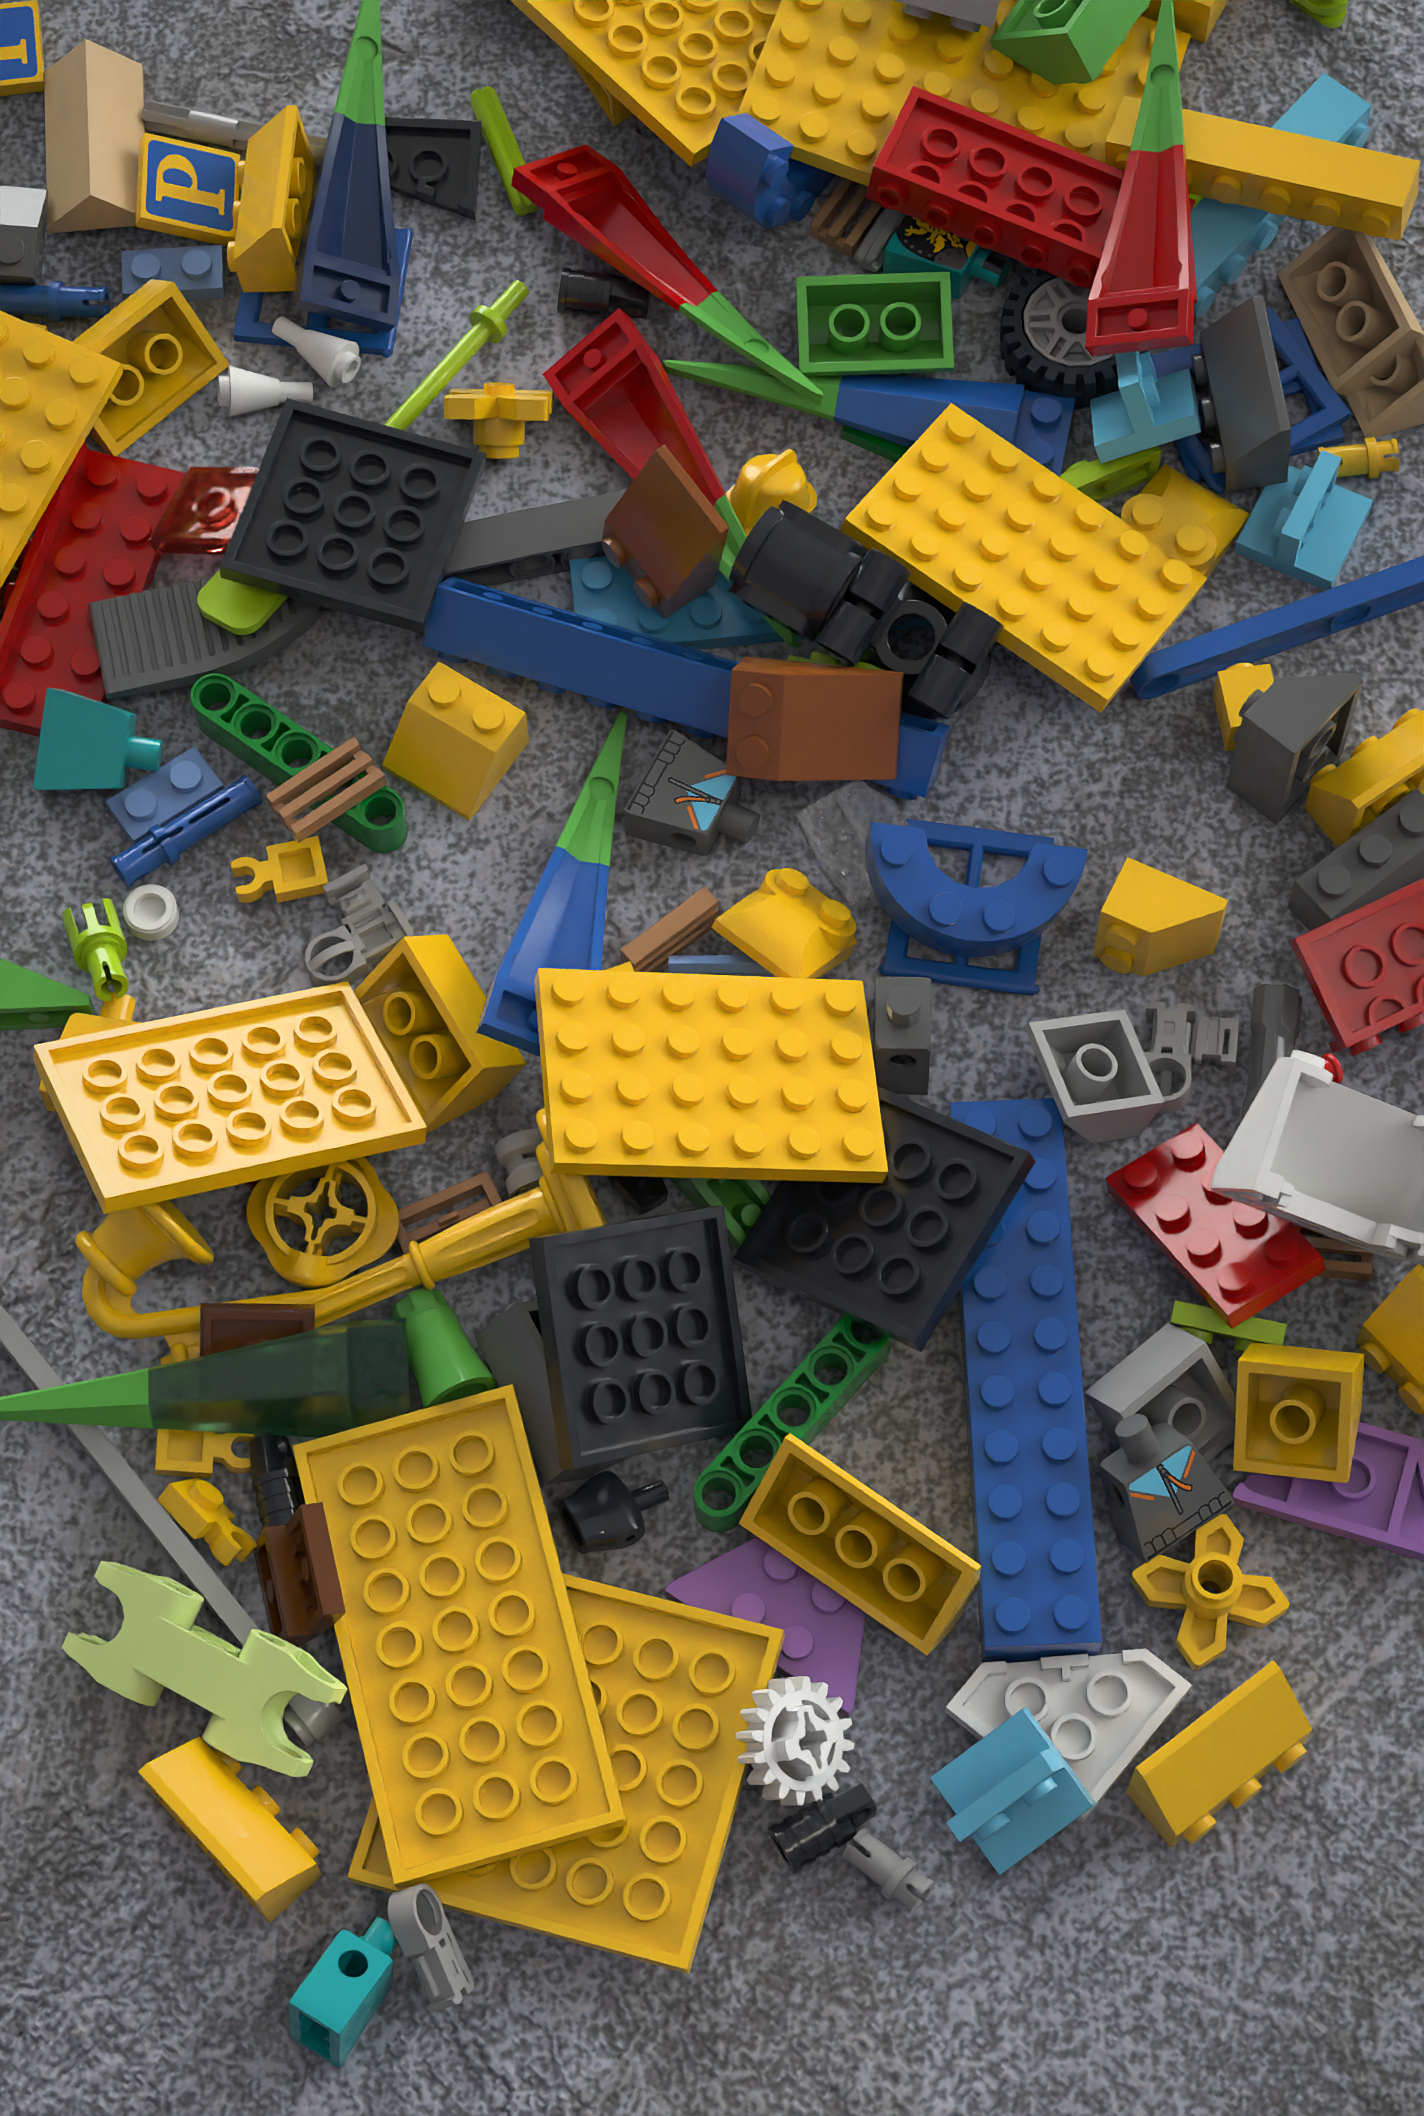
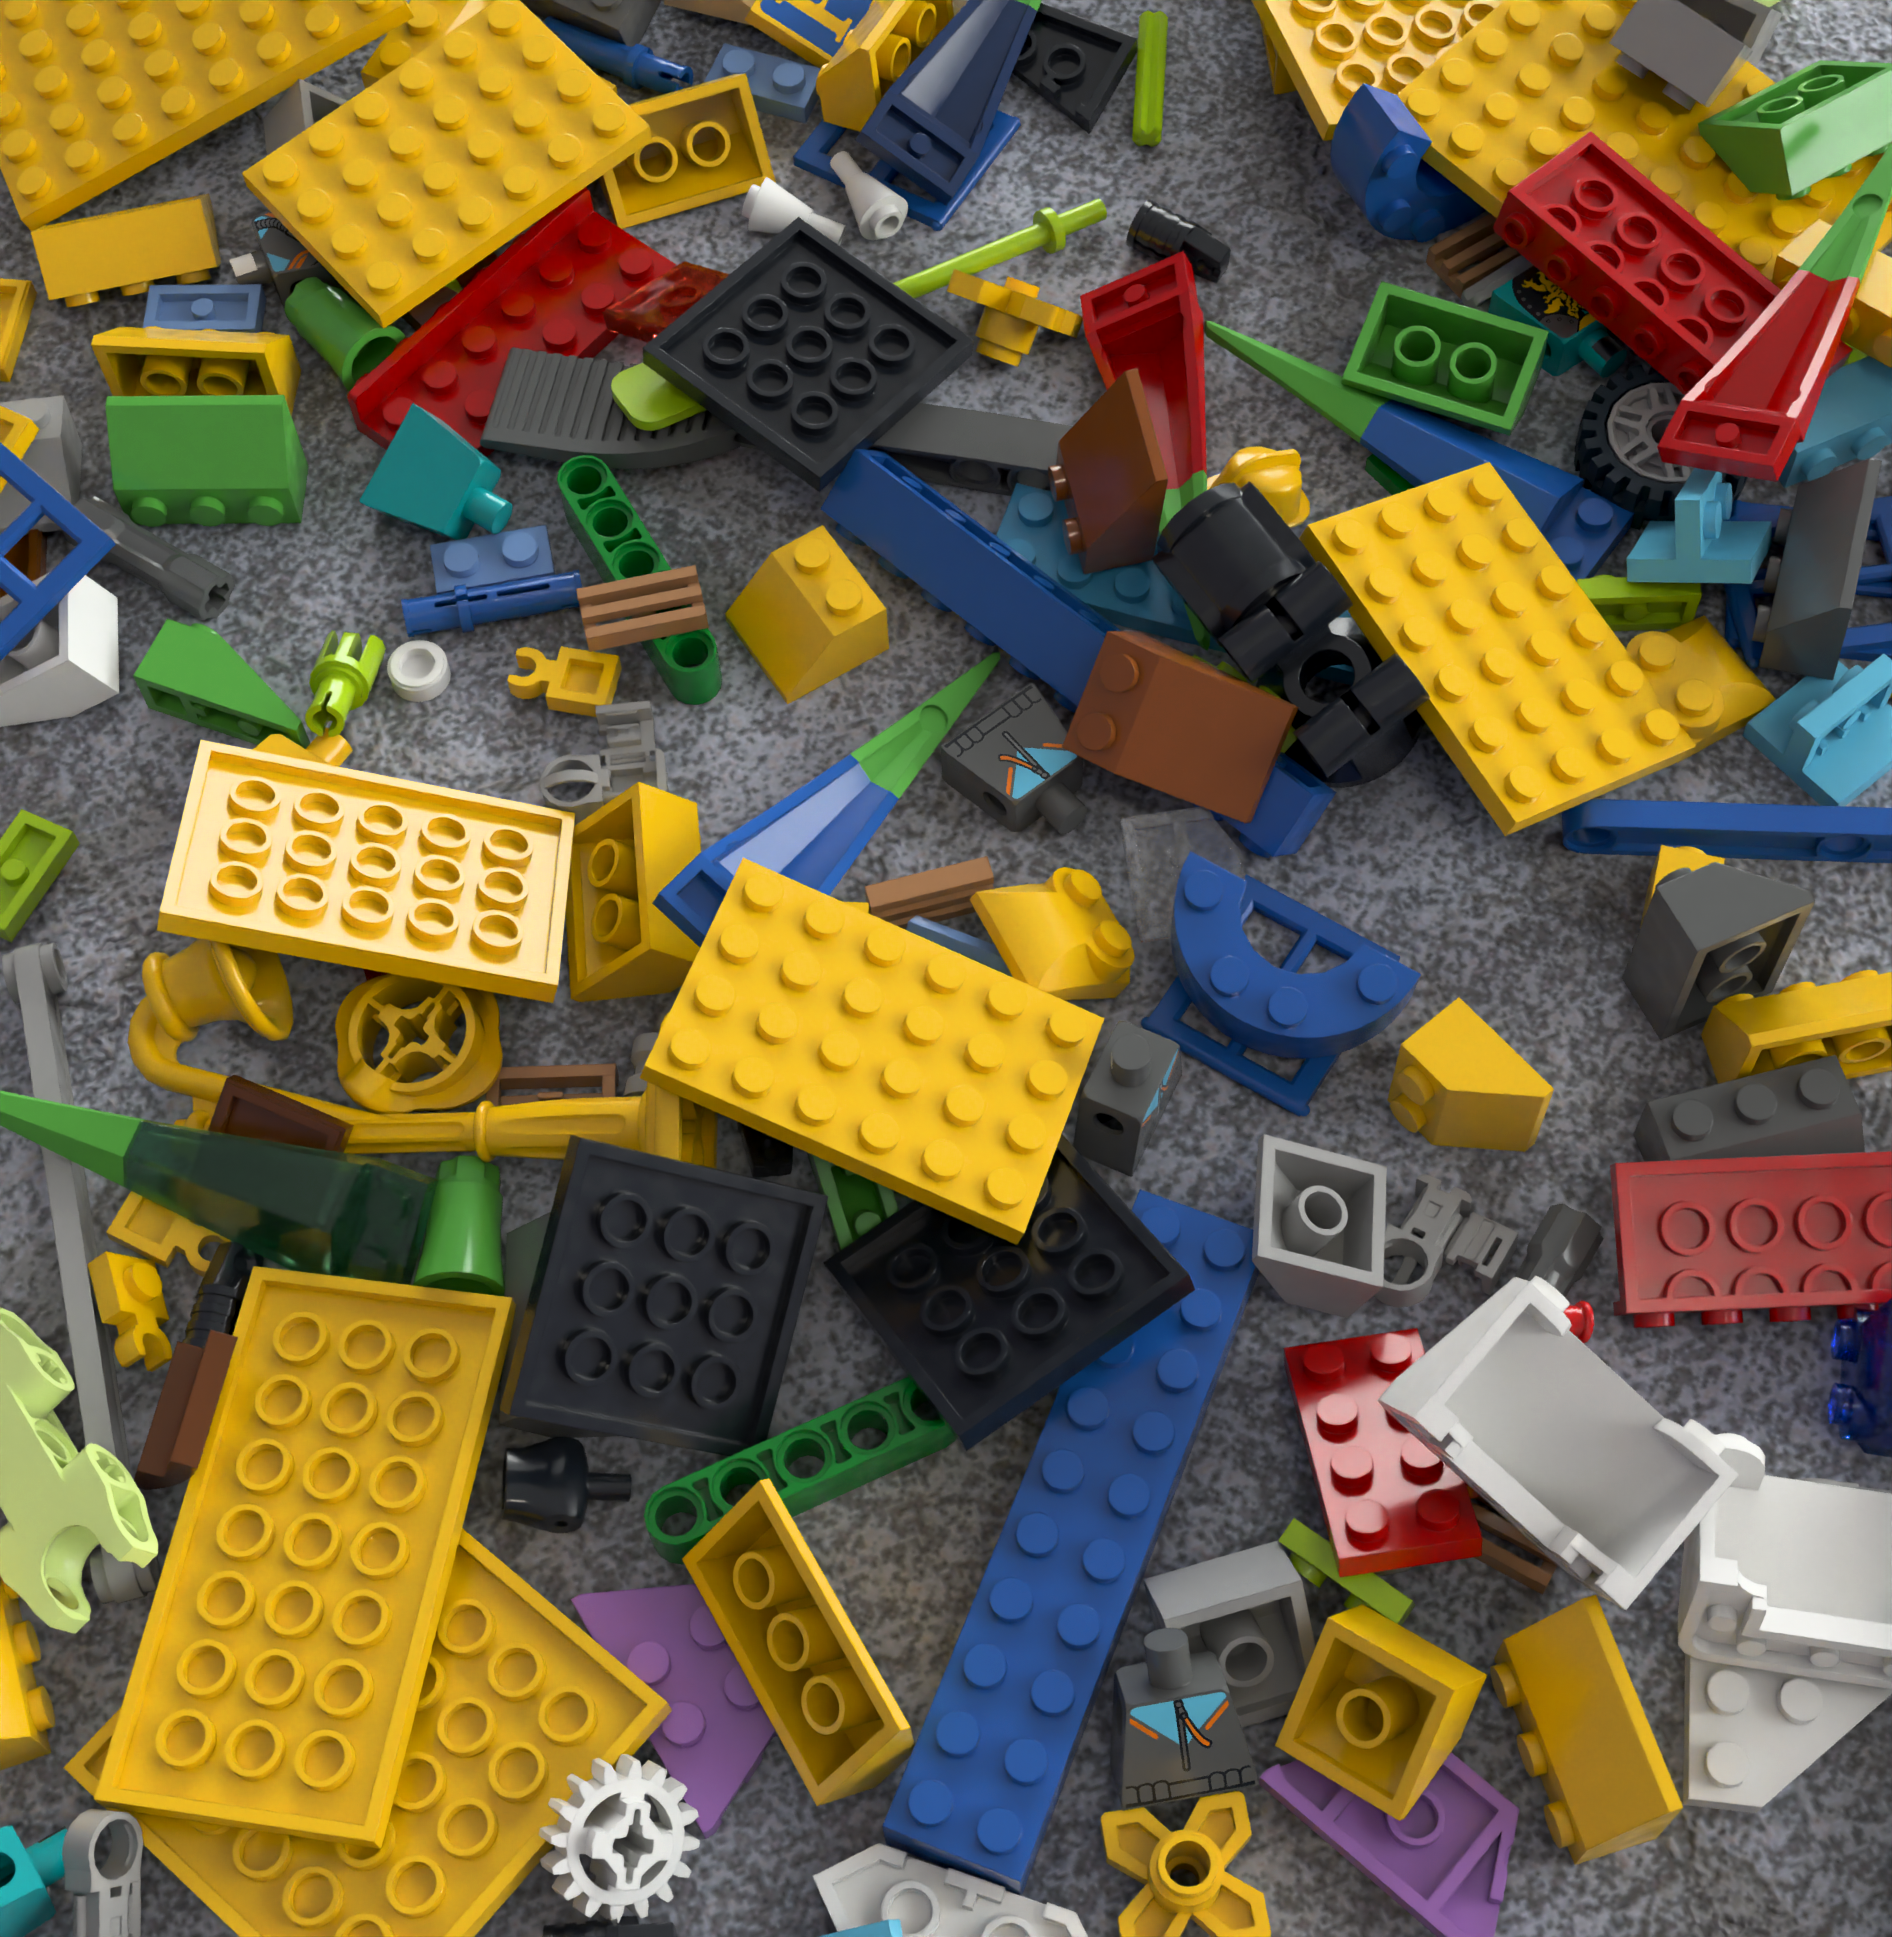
camera: 25 degrees right, 5 degrees down
red plate [511,144,823,407] -> none

